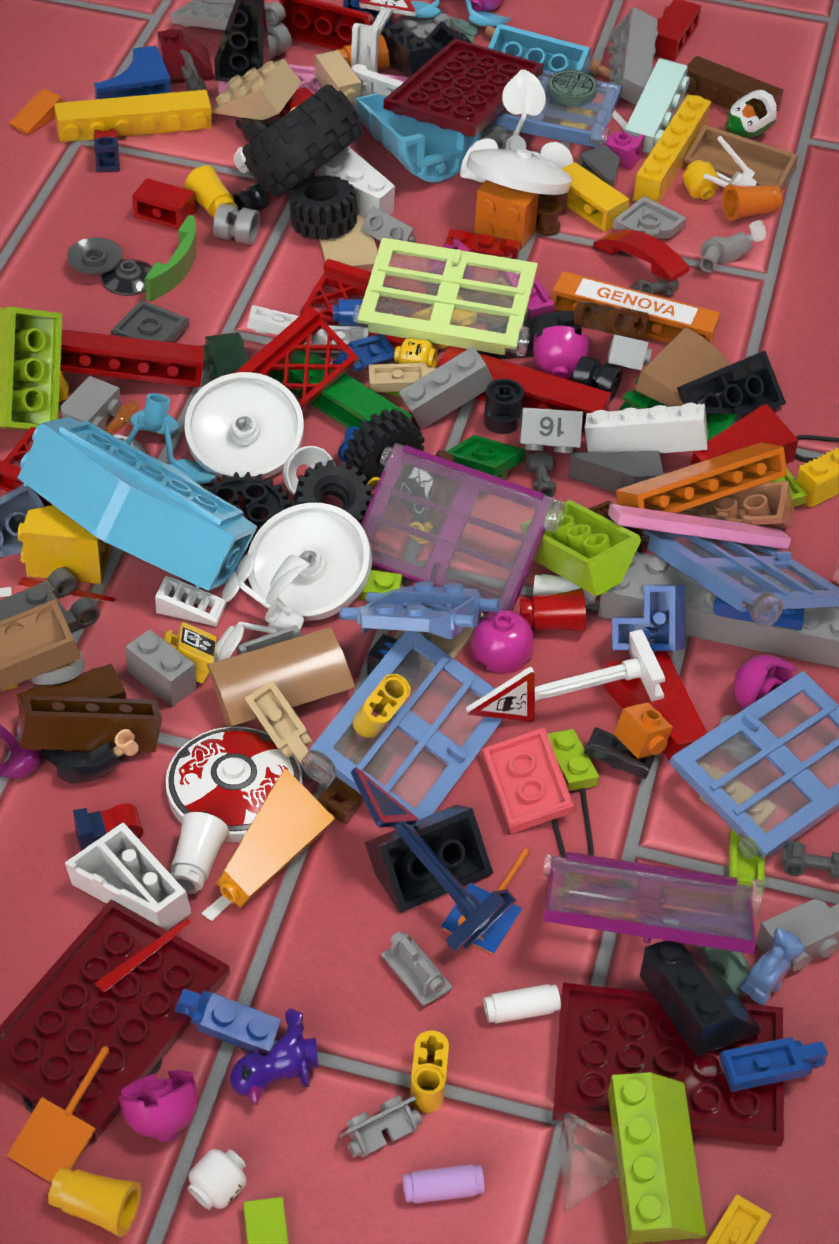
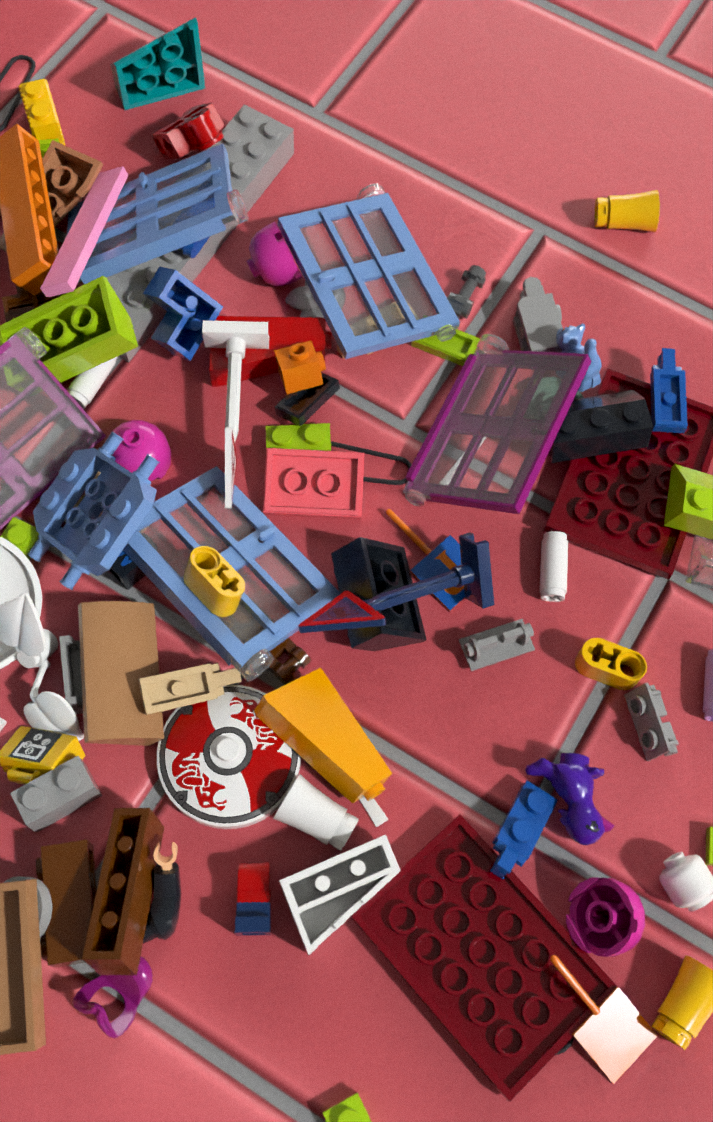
camera: 75 degrees left, 20 degrees up
red sticker [95,919,191,992] -> none
red plant [519,588,586,632] -> none

